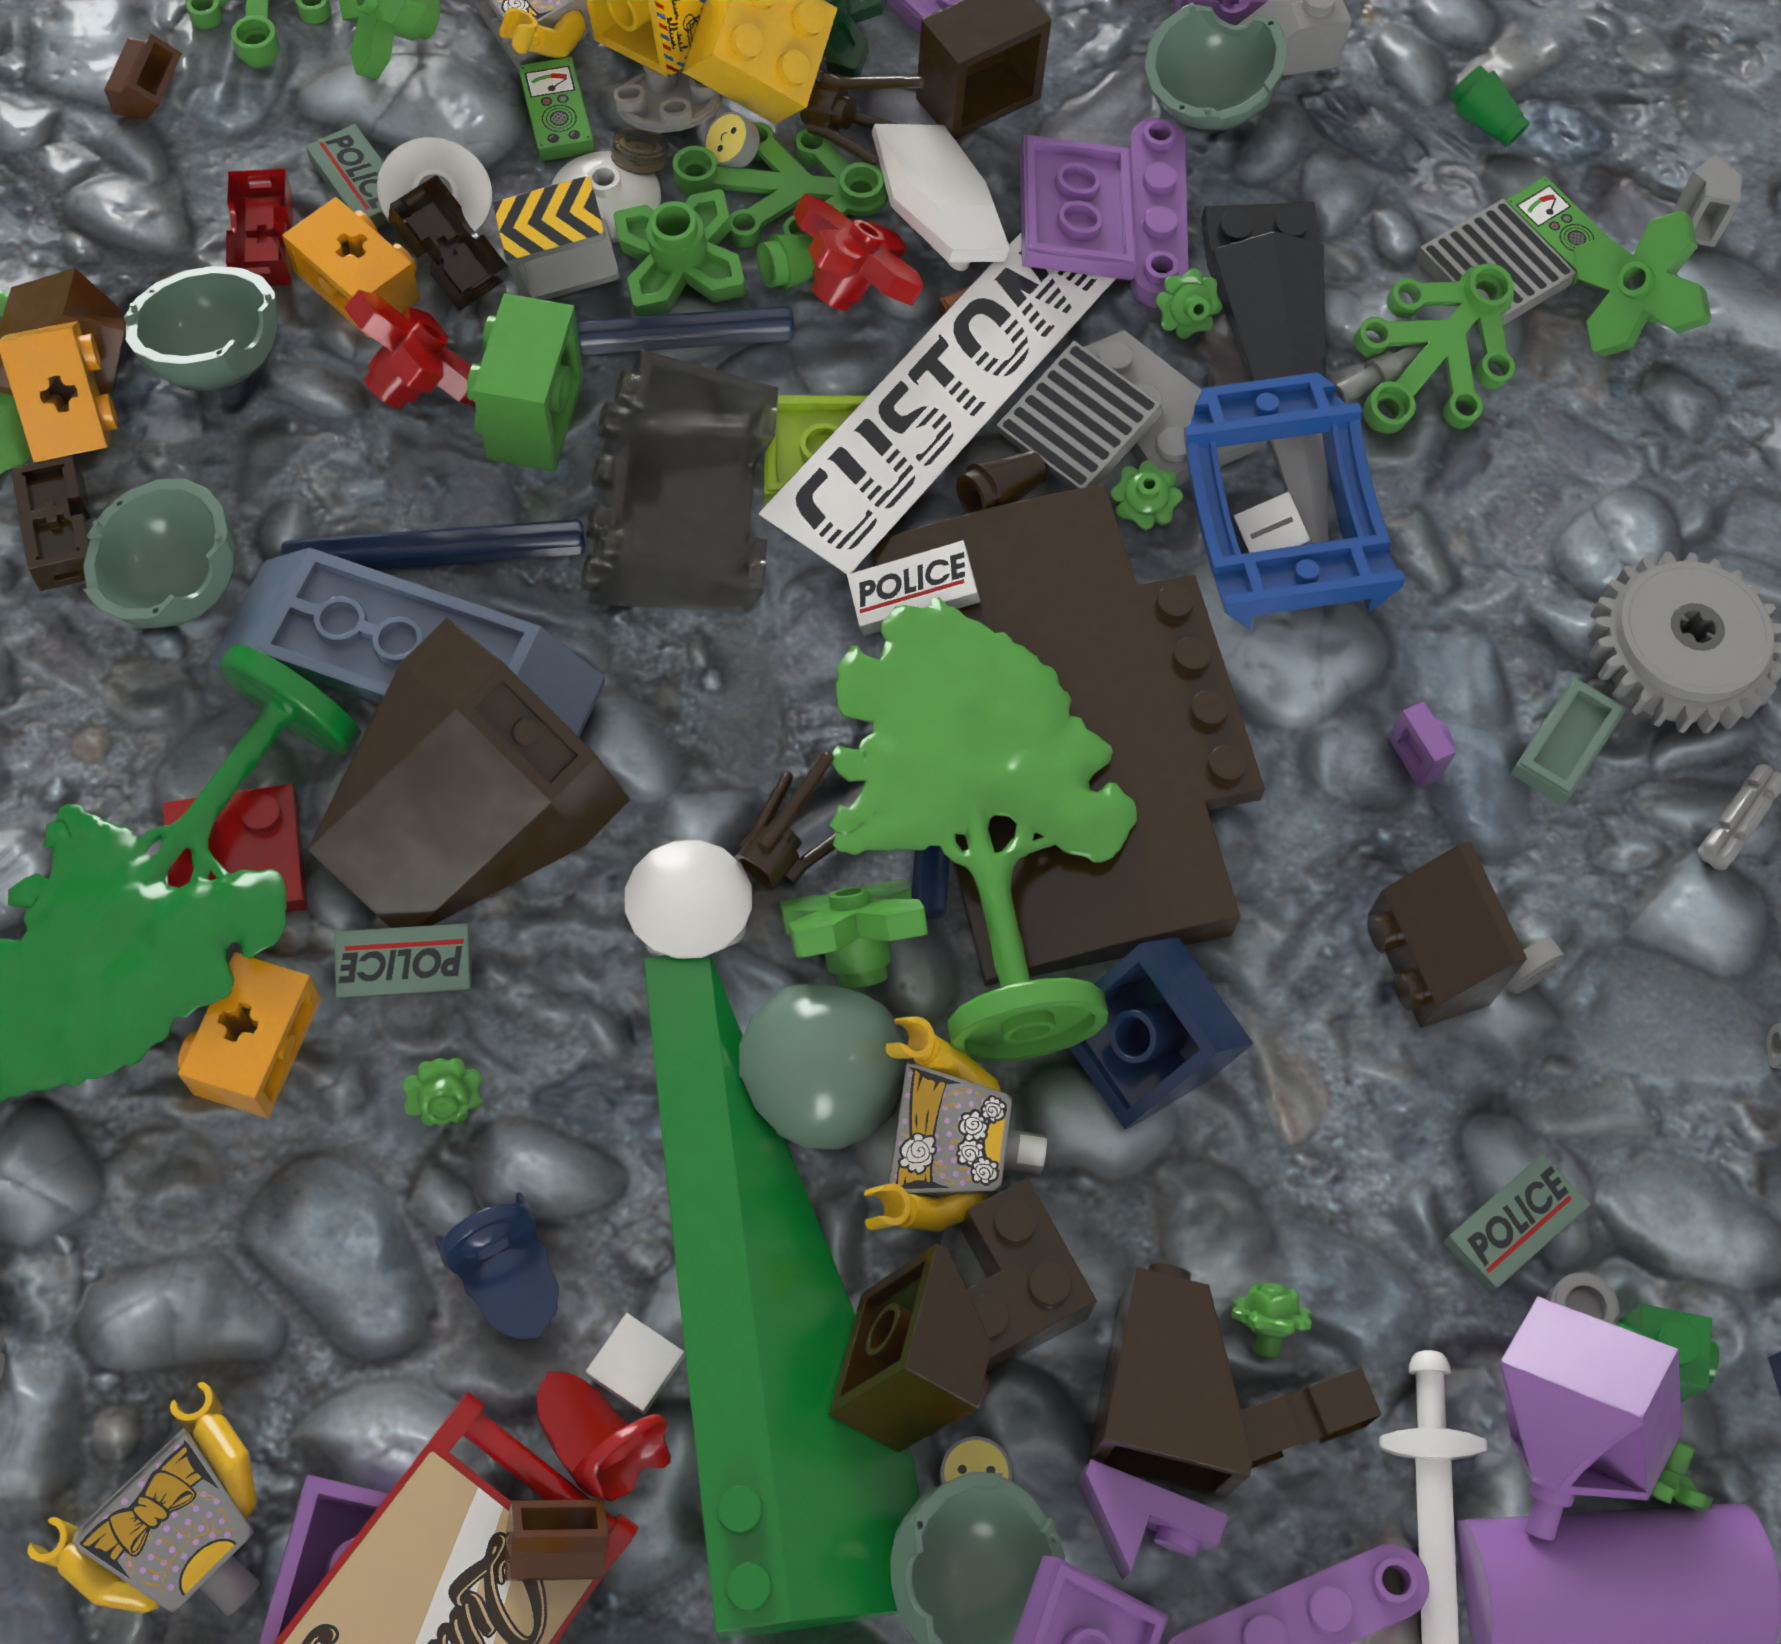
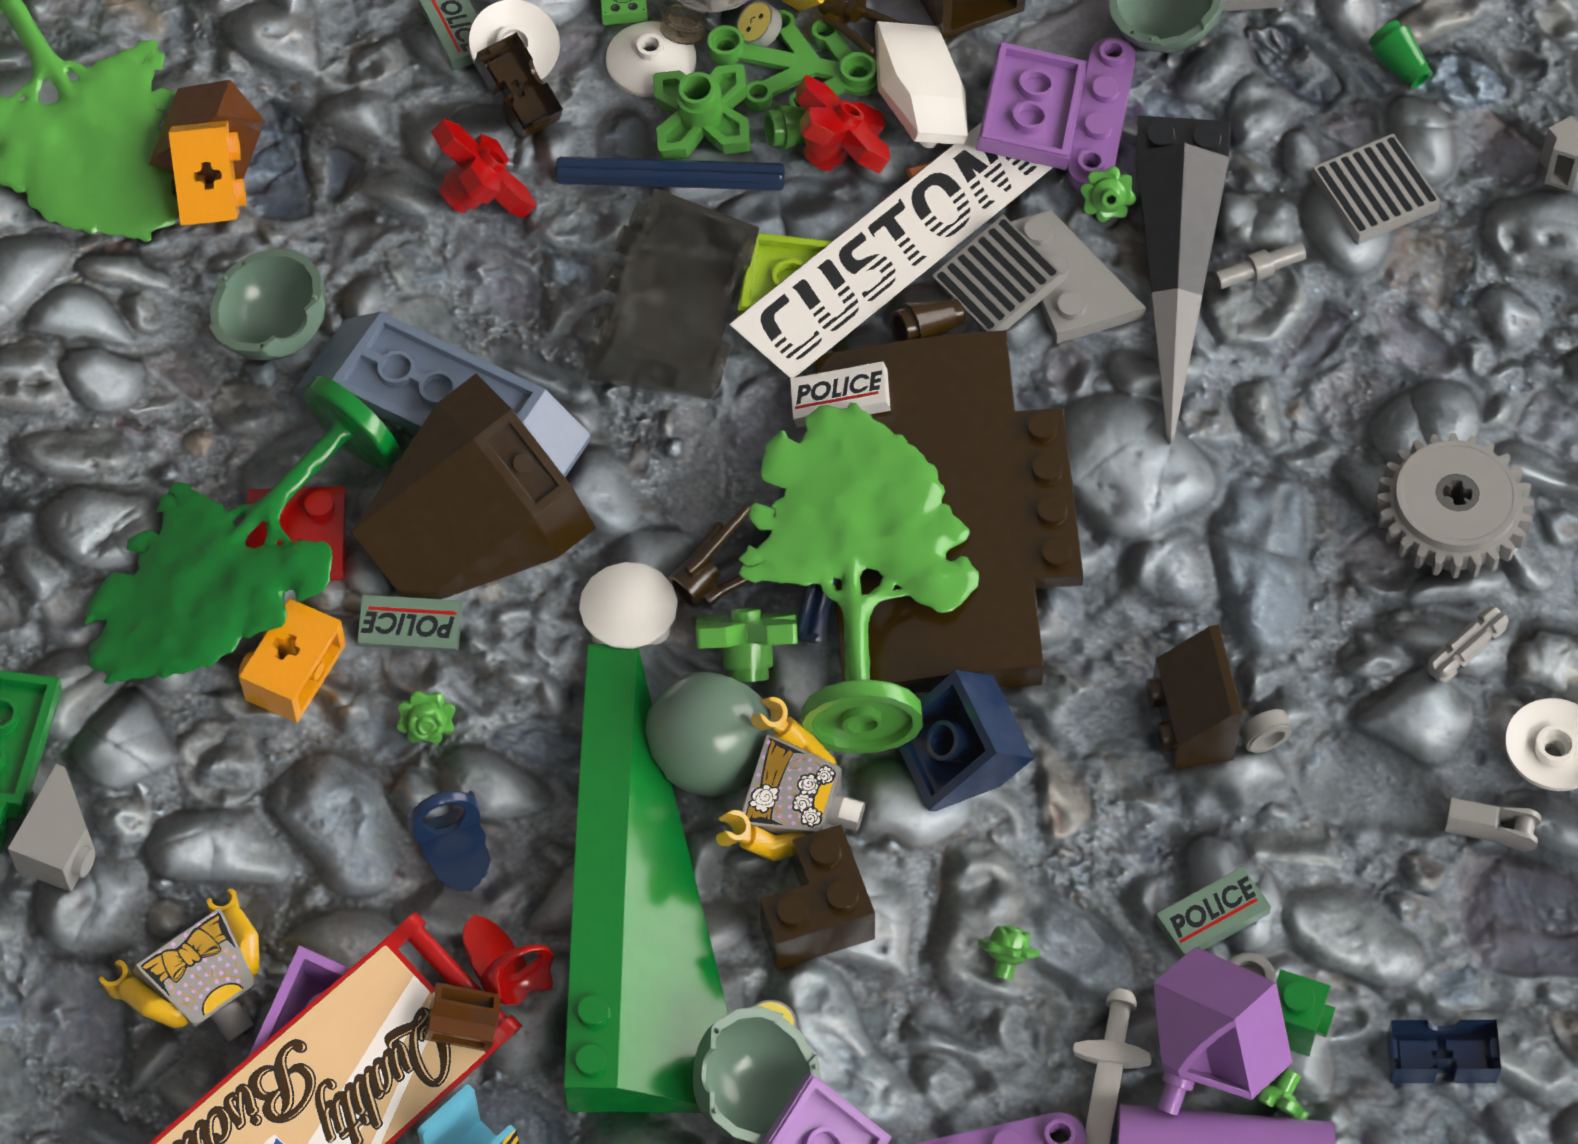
camera: 15 degrees right, 5 degrees down
dark brown piece [11,455,91,591] -> none
sand green cylinder [124,266,278,391] -> none
red piece [226,169,293,286] -> none
dark blue axle [281,519,585,570] -> none
light orange brick [282,197,420,338] -> none
bright green brick [467,293,584,472] -> none
piece [493,176,620,300] -> none
white tile [585,1313,685,1416] -> none
dark brown slope [828,1243,992,1453] -> none
medium lavender slope [1078,1459,1228,1580] -> none
dark brown slope [1086,1263,1253,1499] -> none
bright green plant [1110,460,1183,531] -> none
blue wedge [1184,372,1405,631] -> none
white tile [1233,492,1312,553] -> none
dark brown piece [1241,1367,1382,1469] -> none
bright green plant [1354,263,1515,434] -> none
medium lavender plate [1388,701,1456,789] -> none
tile [1505,176,1609,286] -> none
sand green tile [1510,677,1627,807] -> none
bright green plant [1574,210,1711,357] -> none

